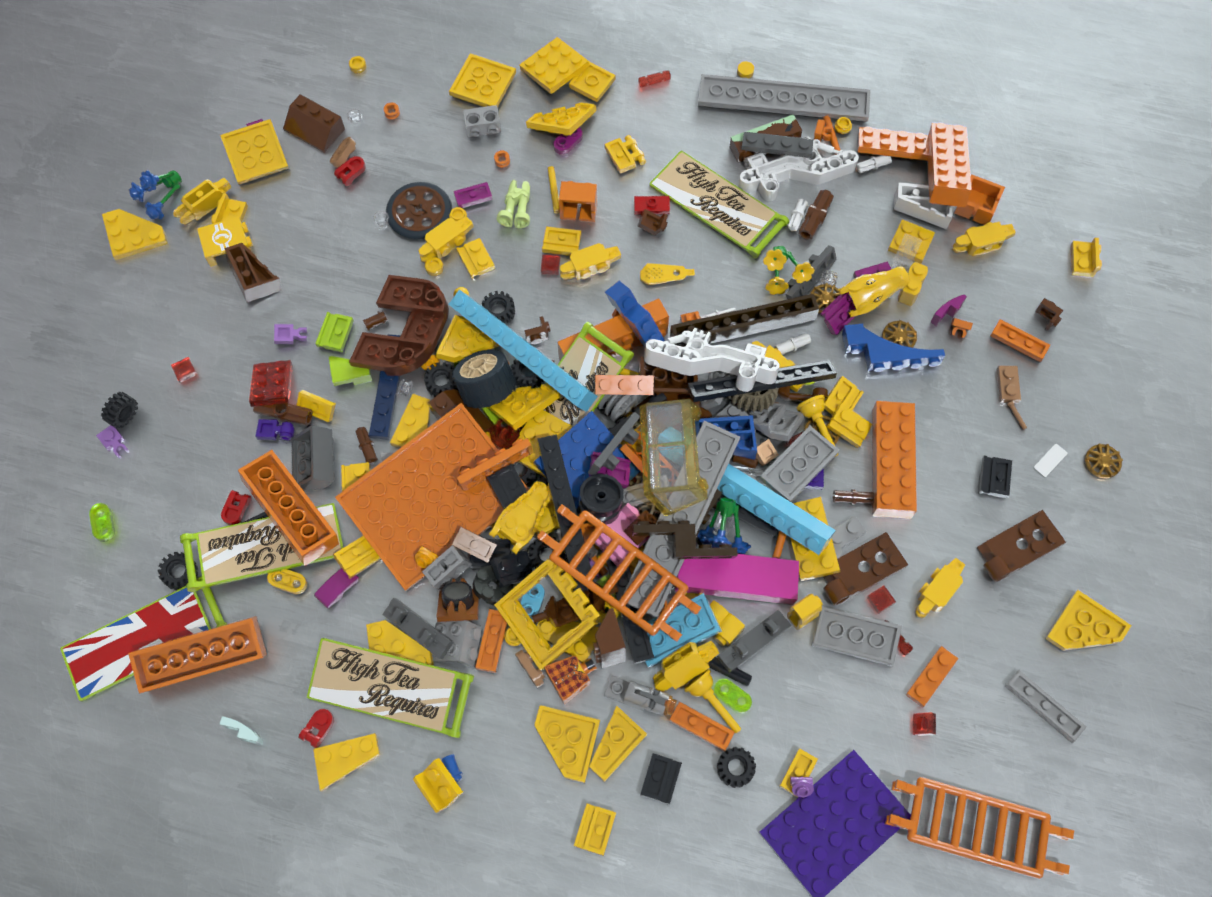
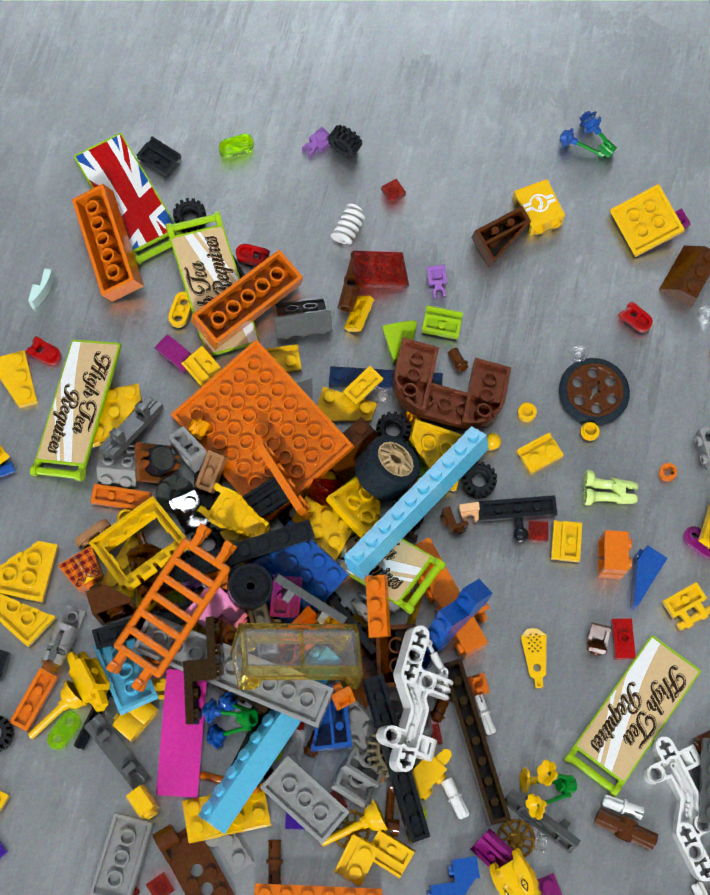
camera: 85 degrees right, 5 degrees up
yellow plate [102,209,168,260] -> none
yellow hinge [173,178,231,225] -> none
yellow bracket [211,193,248,224] -> none
dark purple plate [255,419,295,441] -> none
medium nougat plate [330,137,356,168] -> none
reddish brown axle [355,427,378,464] -> none
yellow hinge [418,216,474,263] -> none
magenta plate [454,182,493,208] -> none
medium azure plate [520,583,545,621] -> none
yellow bar [547,166,560,214] -> none
yellow hinge [560,243,621,280] -> none
light nougat plate [756,439,779,466] -> none
none -> black plate [136,136,182,177]
none -> white piece [331,204,366,245]
none -> orange tile [331,682,356,711]
none -> yellow plate [343,366,383,406]
none -> light nougat tile [458,502,480,522]
none -> black plate [478,495,558,543]
none -> blue slope [630,545,667,610]

